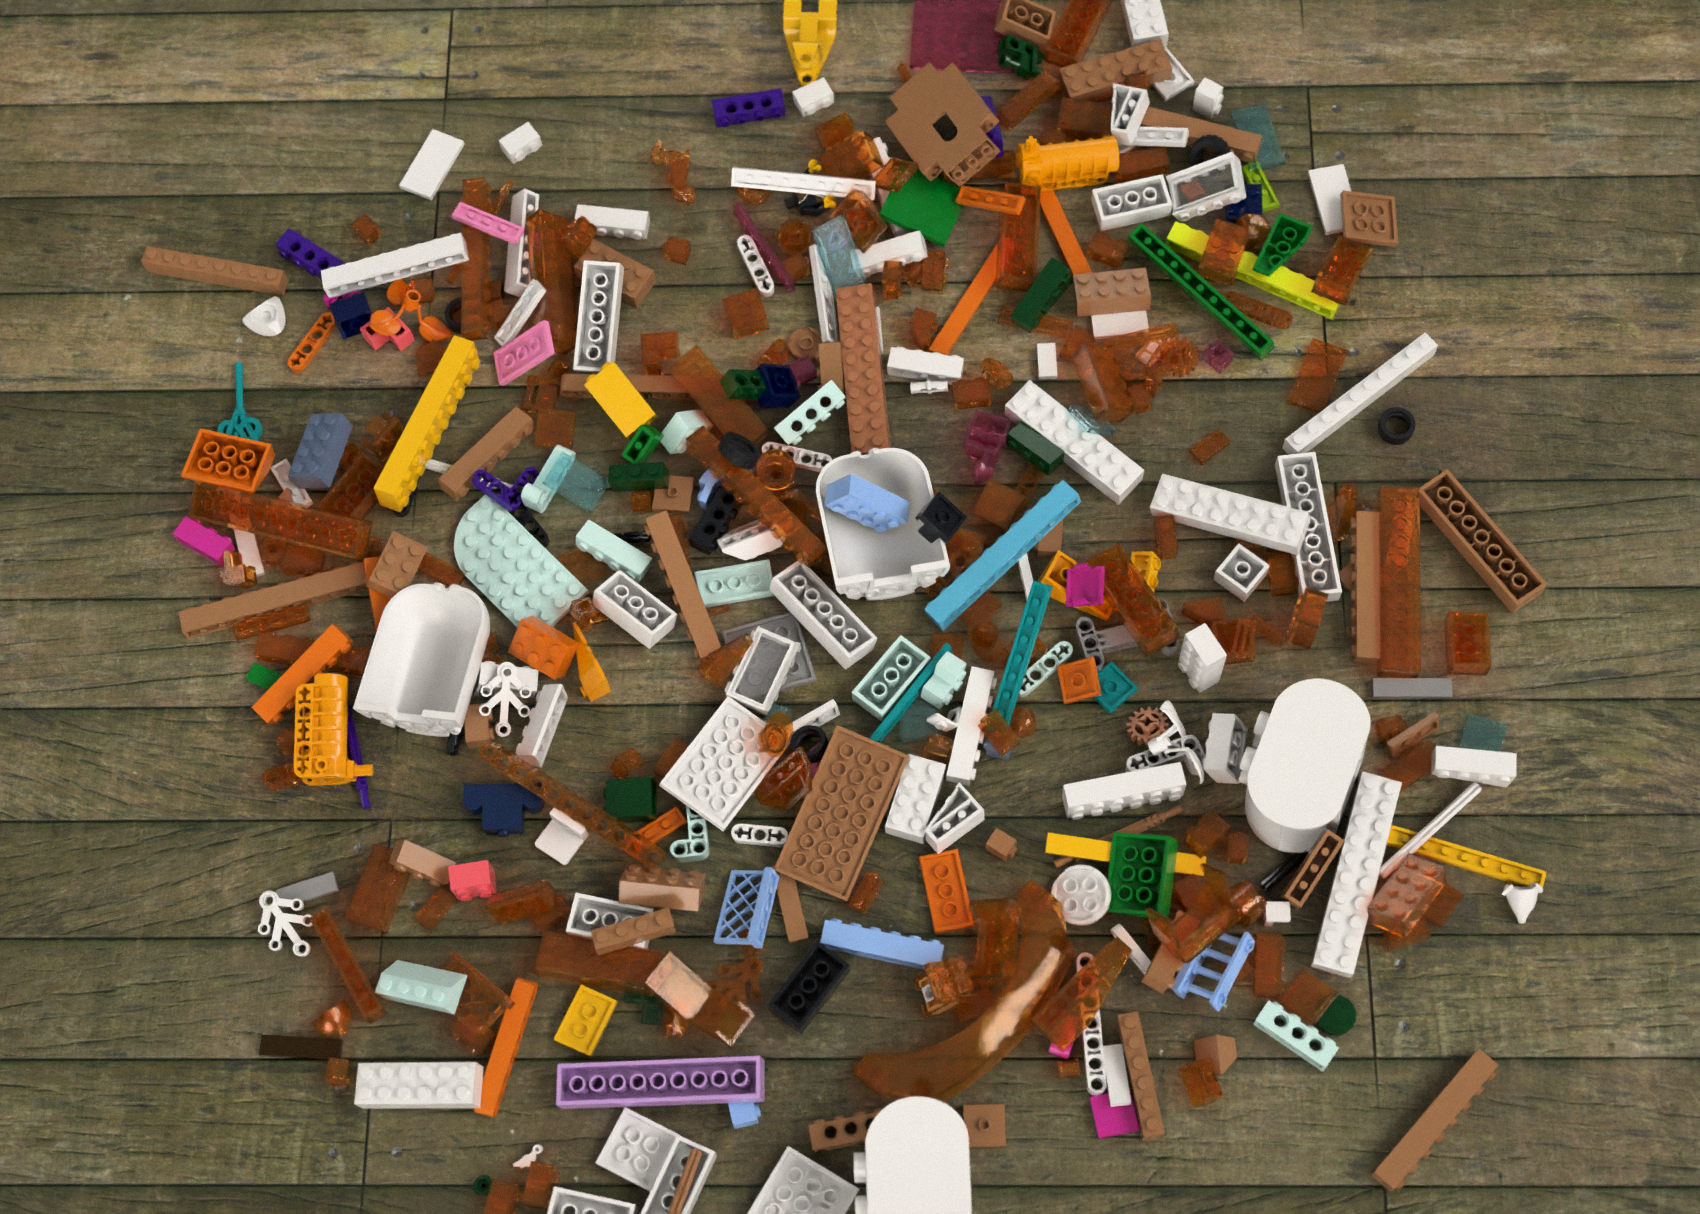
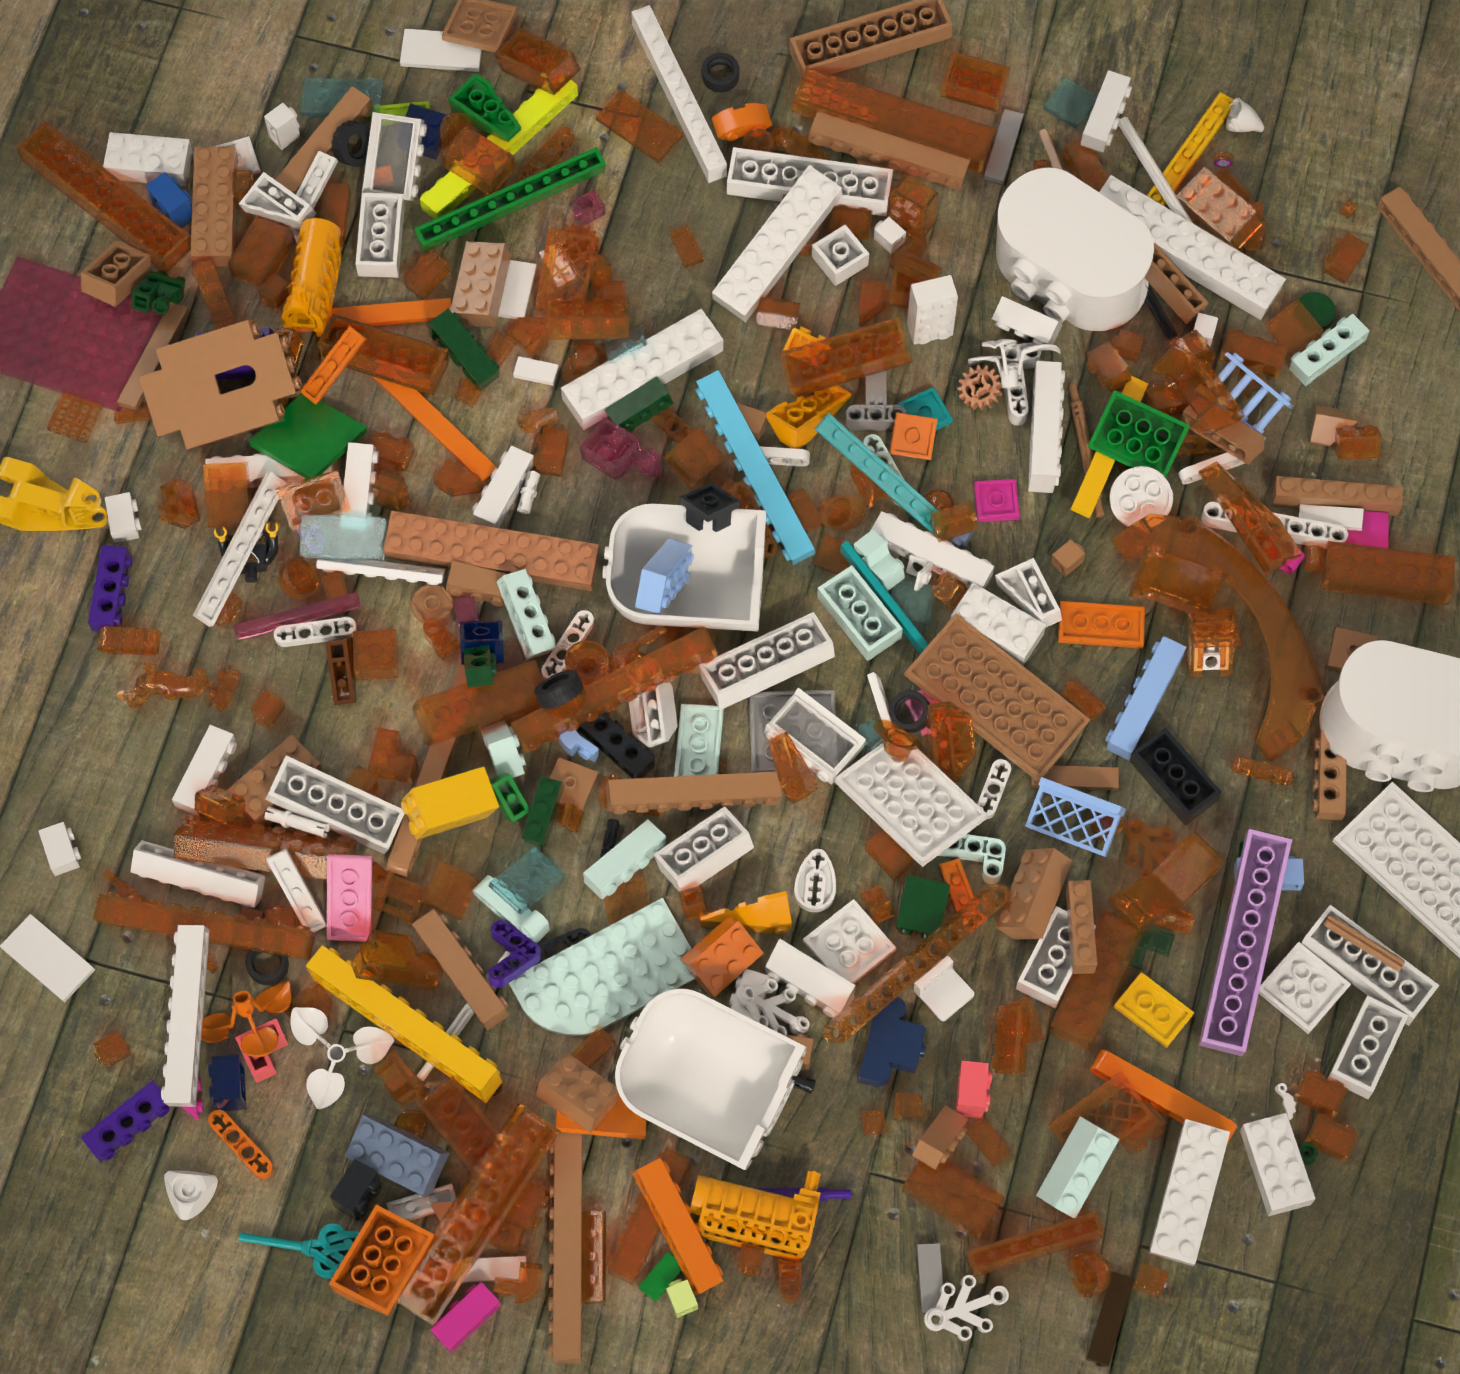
camera: 80 degrees left, 0 degrees up
medium nougat brick [141,246,289,296] -> none
clear orange brick [406,277,436,304] -> none
bright pink tile [451,202,525,245] -> none
clear orange tile [873,157,919,193] -> none
dark pink piece [1065,563,1105,608] -> none
none -> clear orange tile [47,392,103,443]
none -> clear orange beam [97,626,161,655]
none -> medium nougat tile [117,302,190,411]
none -> blue brick [145,172,192,233]
none -> clear orange hinge [207,665,241,711]
none -> white pin [265,806,330,838]
none -> white plant [290,1007,394,1109]
none -> reddish brown slope [325,637,356,705]
none -> black brick [330,1158,382,1221]
none -> clear orange panel [347,765,382,796]
none -> clear orange brick [351,930,444,990]
none -> clear orange piece [561,344,605,383]
none -> yellowish green brick [666,1279,698,1318]
none -> orange brick [712,103,772,142]
none -> clear orange hair [743,128,775,153]
none -> white piece [794,849,836,912]
none -> white plate [803,899,896,984]
none -> clear orange tile [861,1109,887,1136]
none -> white brick [874,217,906,254]
none -> clear orange panel [893,1093,923,1121]
none -> dark pink tile [974,479,1020,522]
none -> tile [1213,152,1234,168]
none -> clear orange beam [1231,757,1295,785]
none -> white brick [1240,1113,1315,1216]
none -> clear orange brick [1321,541,1455,605]
none -> clear orange brick [1323,233,1368,284]
none -> clear orange bush [1340,199,1358,219]

